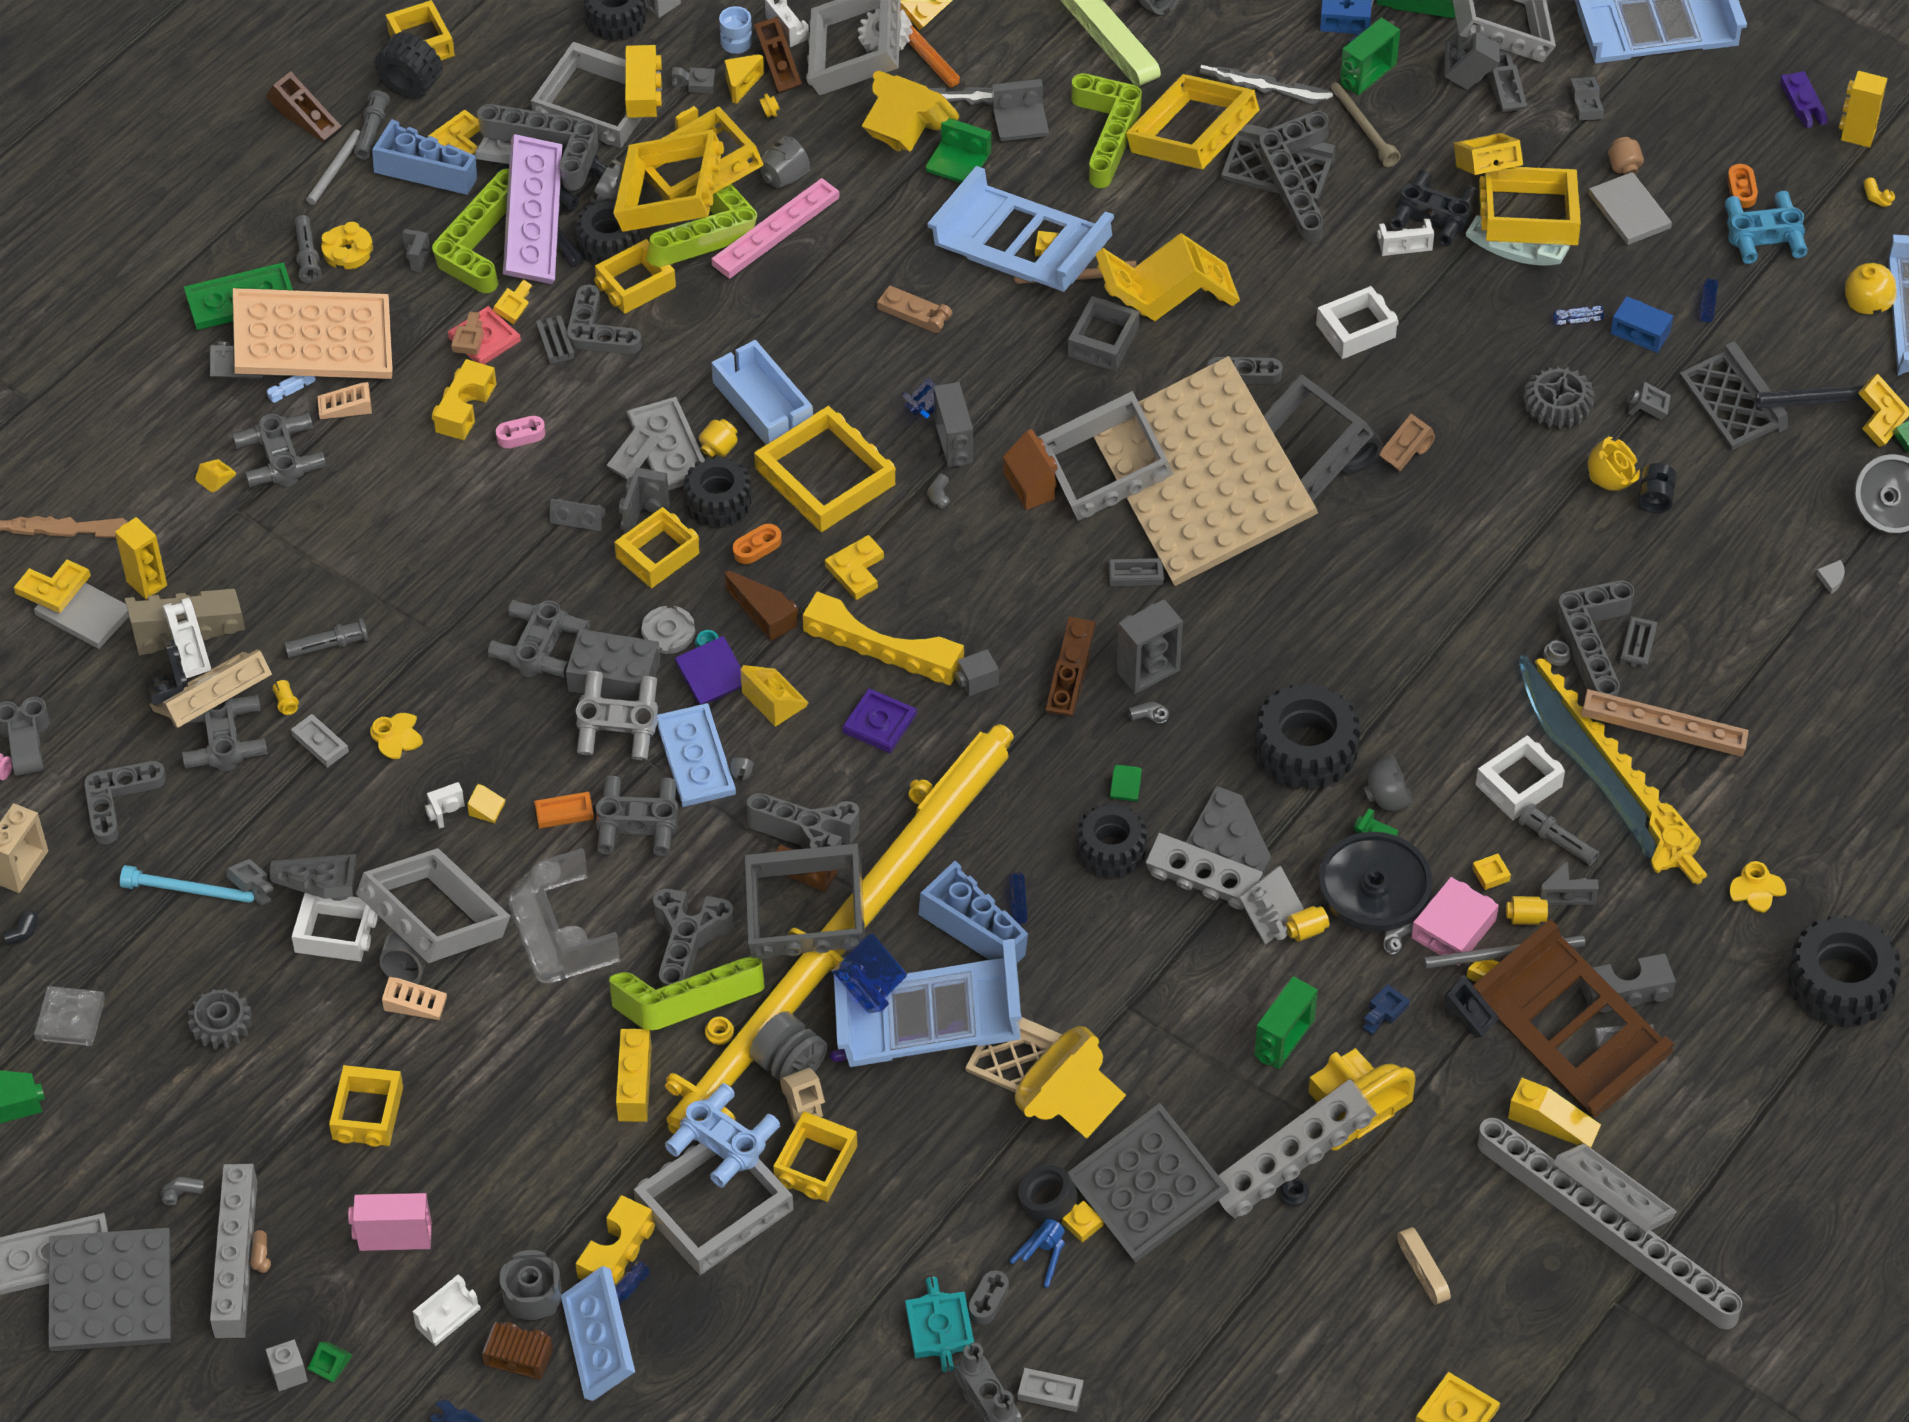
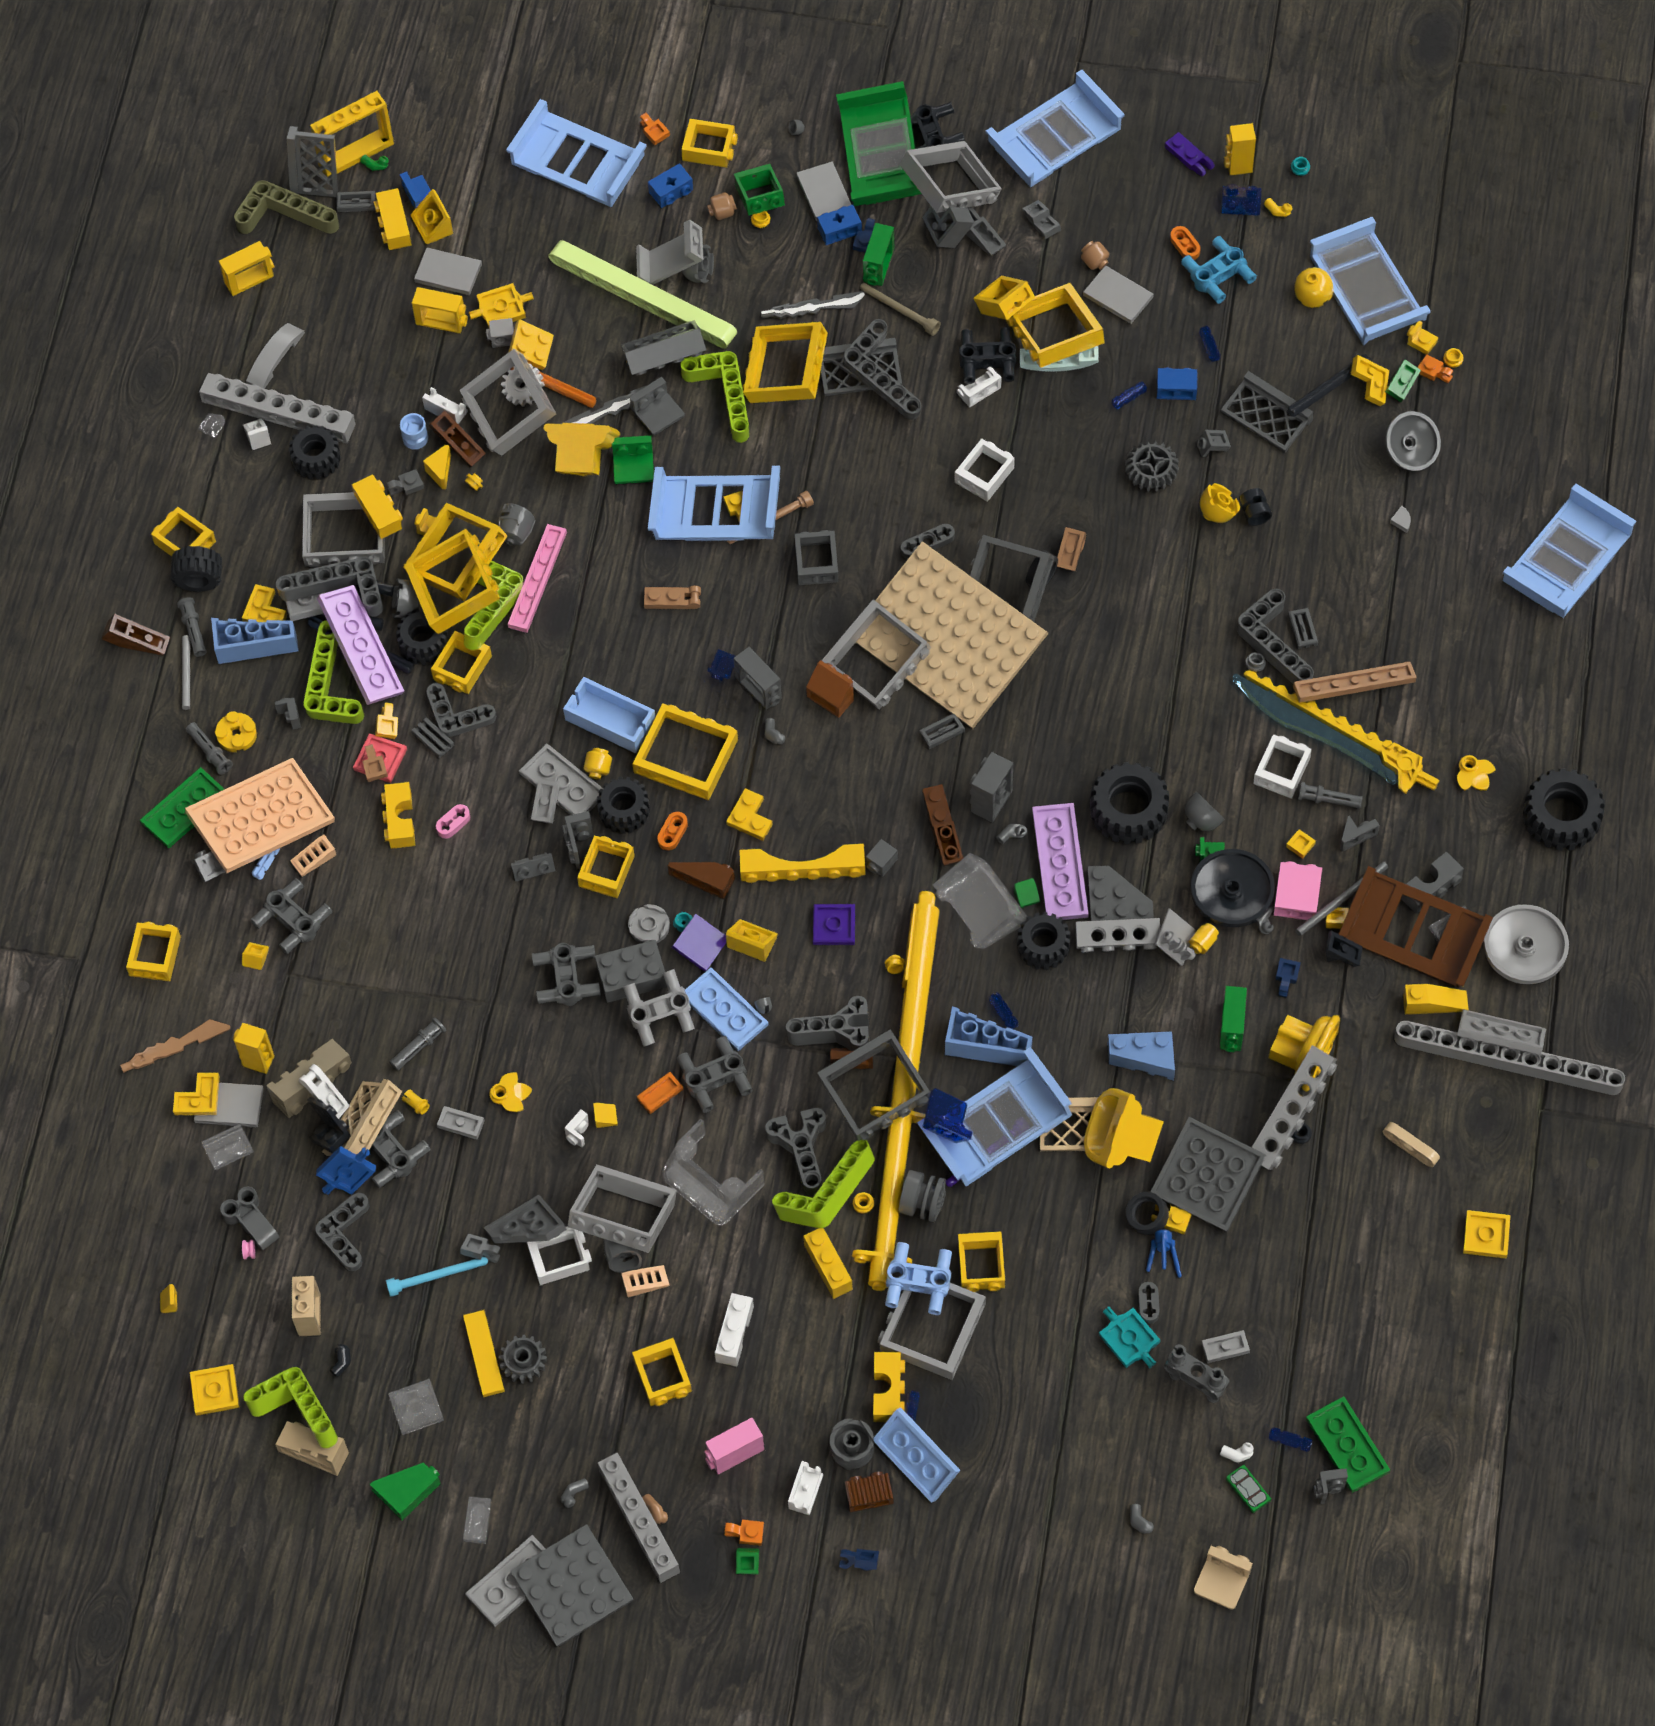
camera: 25 degrees left, 10 degrees up
light grey brick [266,1339,308,1391] -> none
tan brick [781,1067,825,1125] -> none
yellow bracket [1095,233,1240,321] -> none
yellow brick [1506,896,1548,925] -> none
none -> yellow window [126,922,181,981]
none -> clear plate [201,1124,254,1170]
none -> blue plate [316,1146,376,1195]
none -> yellow tile [463,1310,505,1397]
none -> clear plate [463,1497,492,1544]
none -> dark grey brick [621,320,706,376]
none -> white arch [715,1293,754,1367]
none -> orange plate [725,1520,764,1546]
none -> clear windscreen [933,853,1027,949]
none -> lavender plate [1032,803,1088,920]
none -> medium blue wedge [1107,1032,1175,1081]
none -> clear blue bracket [1221,185,1261,215]
none -> light grey dish [1484,905,1569,984]

